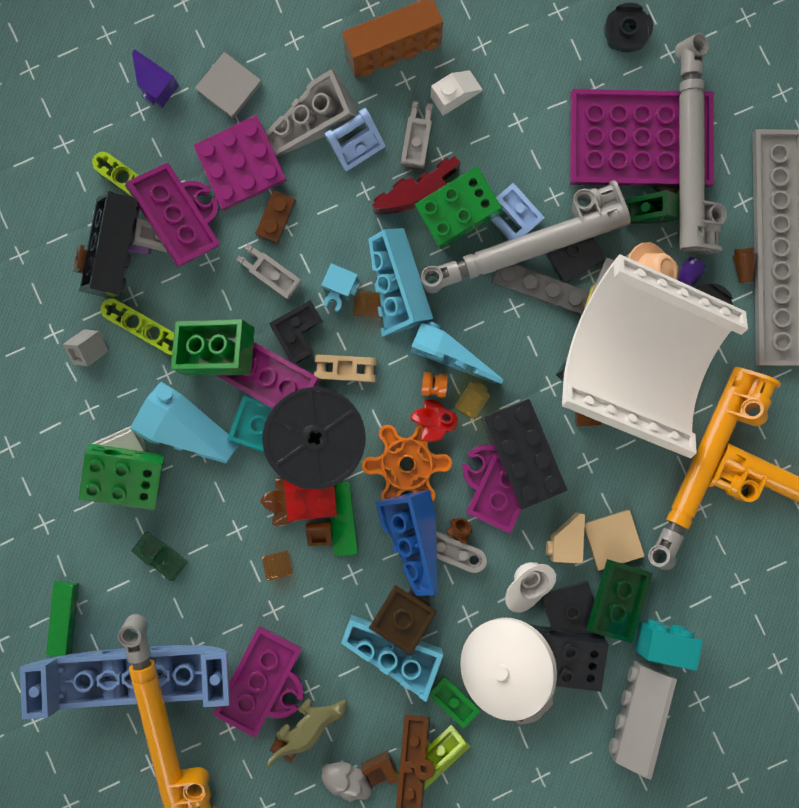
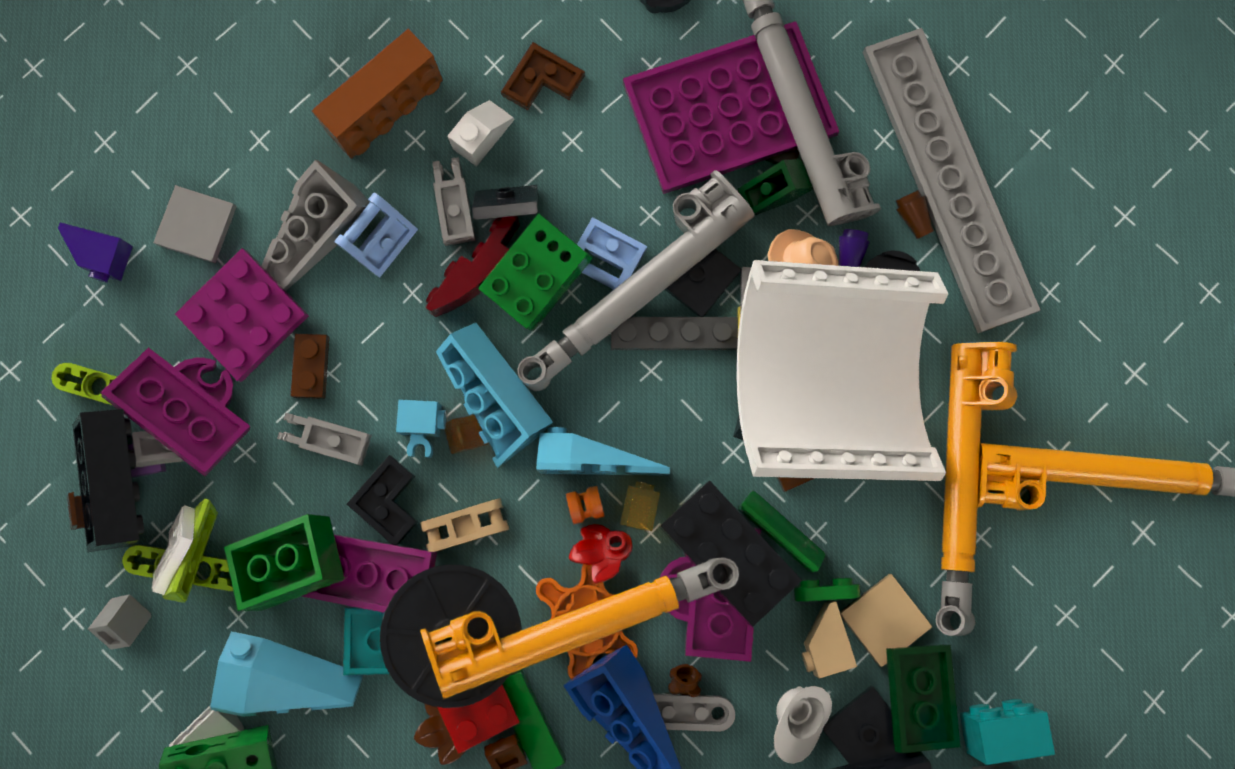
camera: 15 degrees left, 5 degrees down
none -> white tile [152,505,195,595]
none -> lime slope [162,499,218,603]
none -> light orange piece [420,558,739,699]
none -> black plate [472,185,538,220]
none -> reddish brown tile [501,42,585,111]
none -> green slope [738,491,825,572]
none -> green plate [794,578,860,601]

